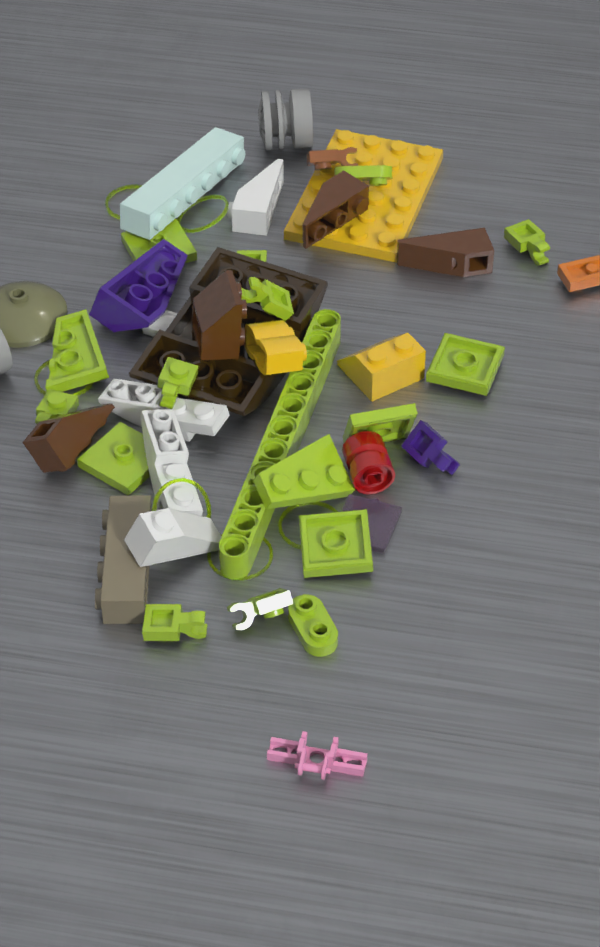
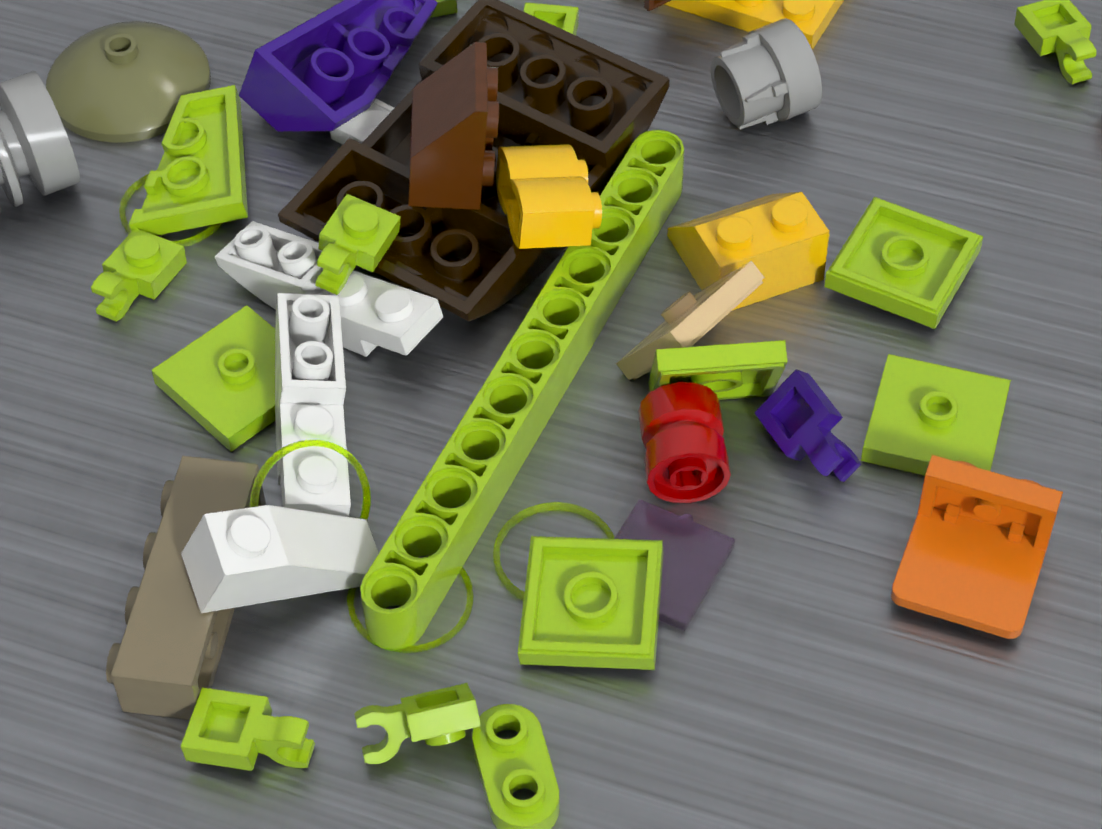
camera: 10 degrees right, 5 degrees up
reddish brown slope [22,404,115,473] -> none
lime plate [241,277,294,321] -> none
lime wing [253,434,355,510] -> none
reddish brown slope [397,227,494,277] -> none
none -> tan plate [616,260,765,380]
none -> light grey piece [710,18,822,130]
none -> lime plate [861,354,1011,475]
none -> orange bracket [891,455,1063,639]

